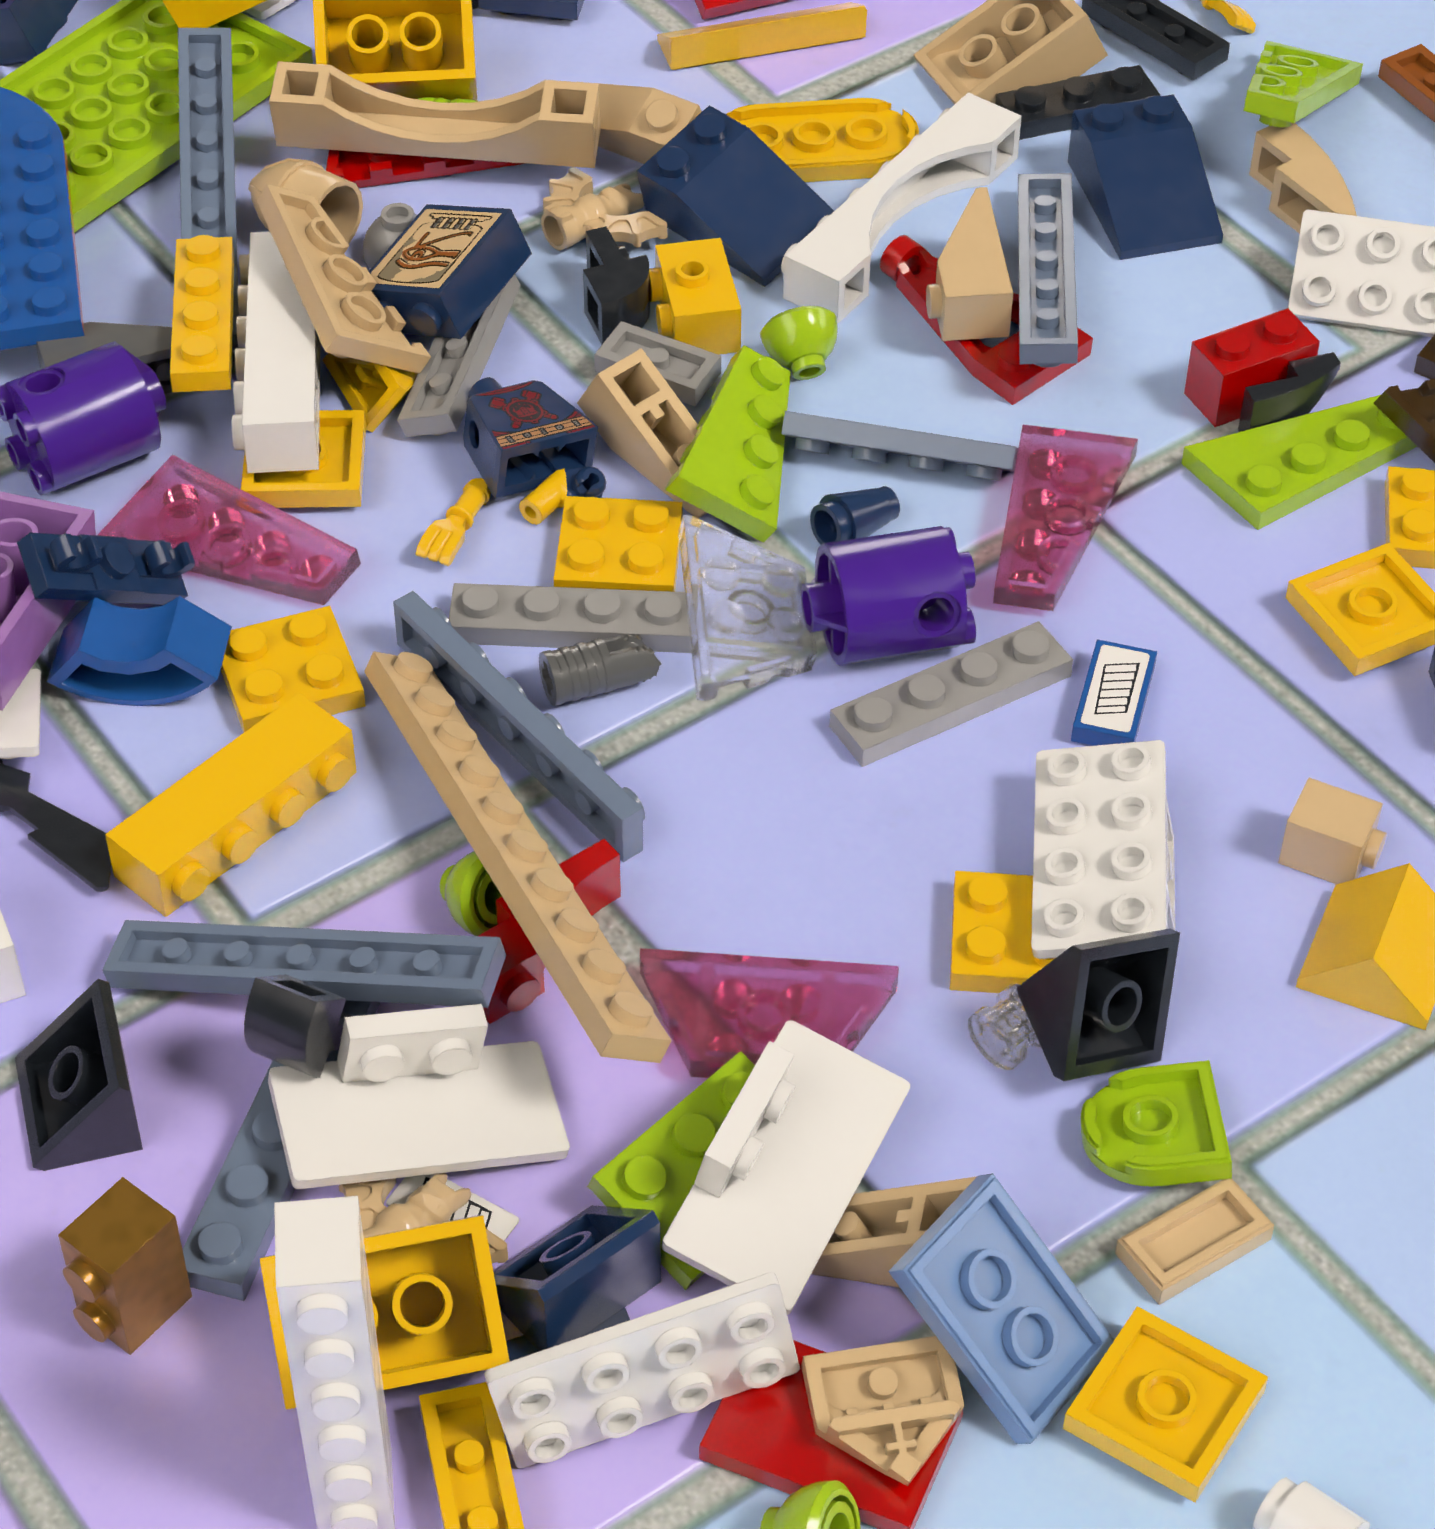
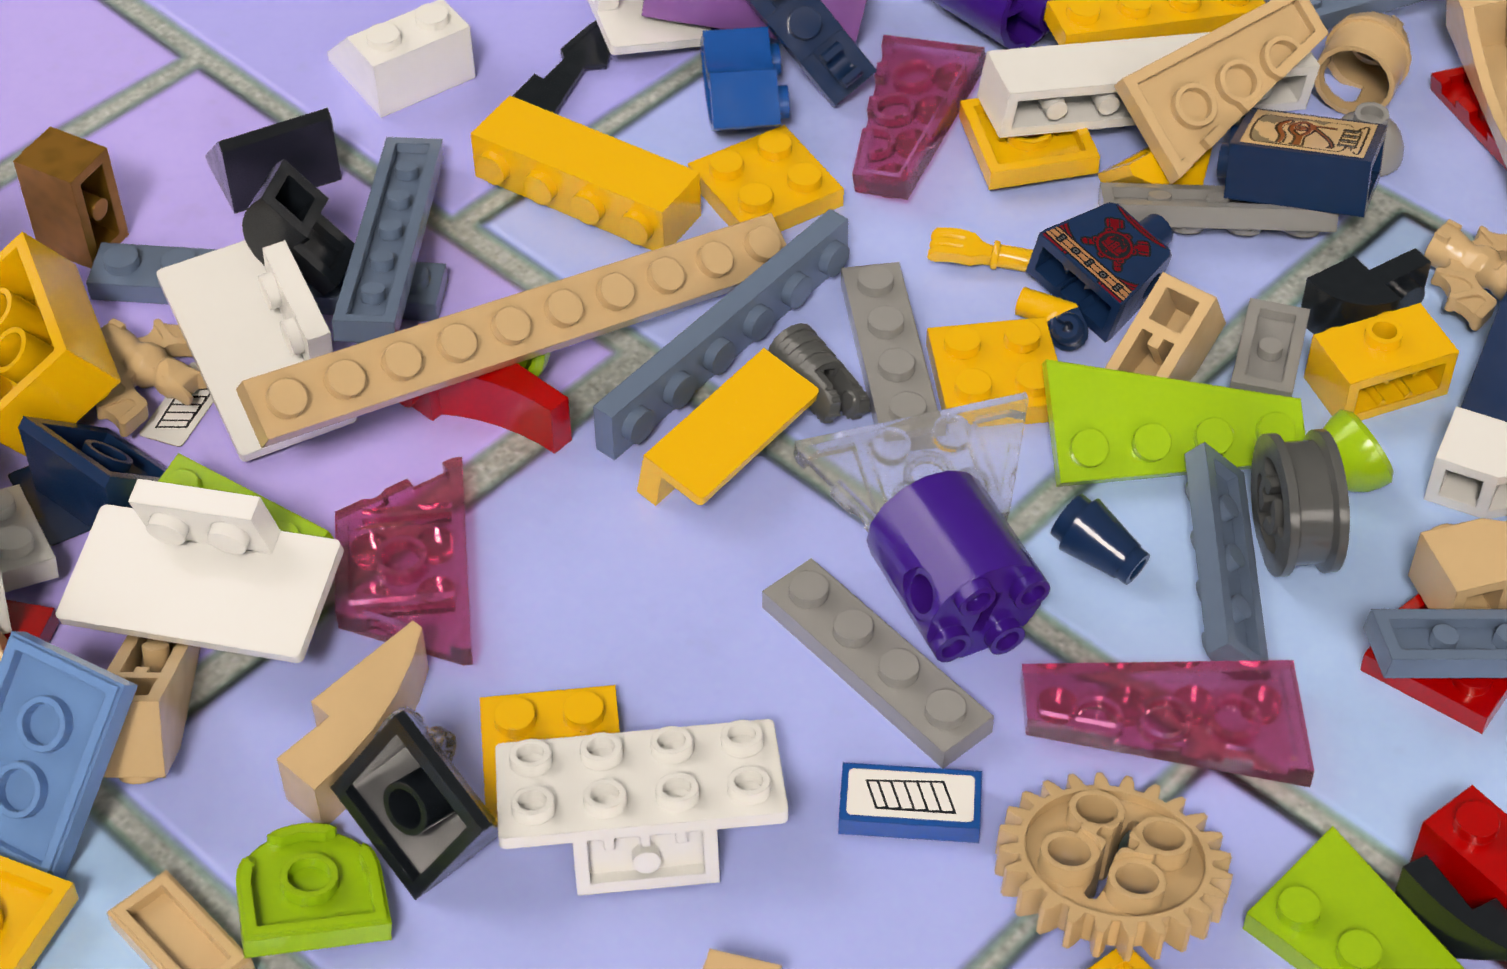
camera: 80 degrees right, 0 degrees up
none -> tan slope [276,621,429,824]
none -> yellow panel [637,348,819,506]
none -> tan gear [994,772,1233,961]
none -> dark grey wheel [1251,429,1350,577]

